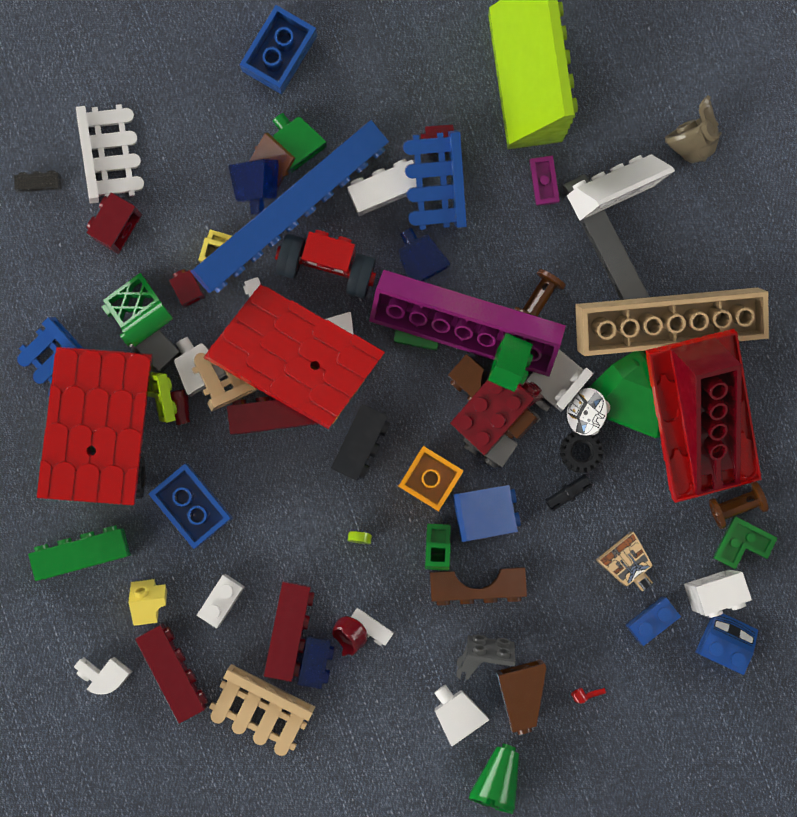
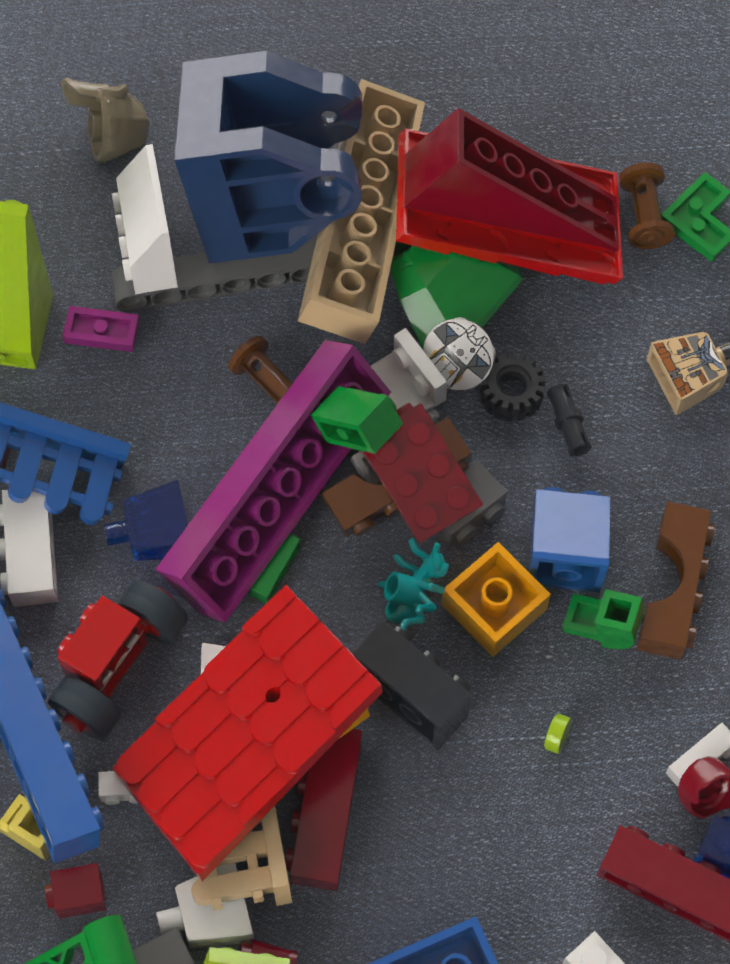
camera: 75 degrees left, 20 degrees down
none -> dark blue brick [174,51,362,263]
none -> teal animal [378,538,449,631]

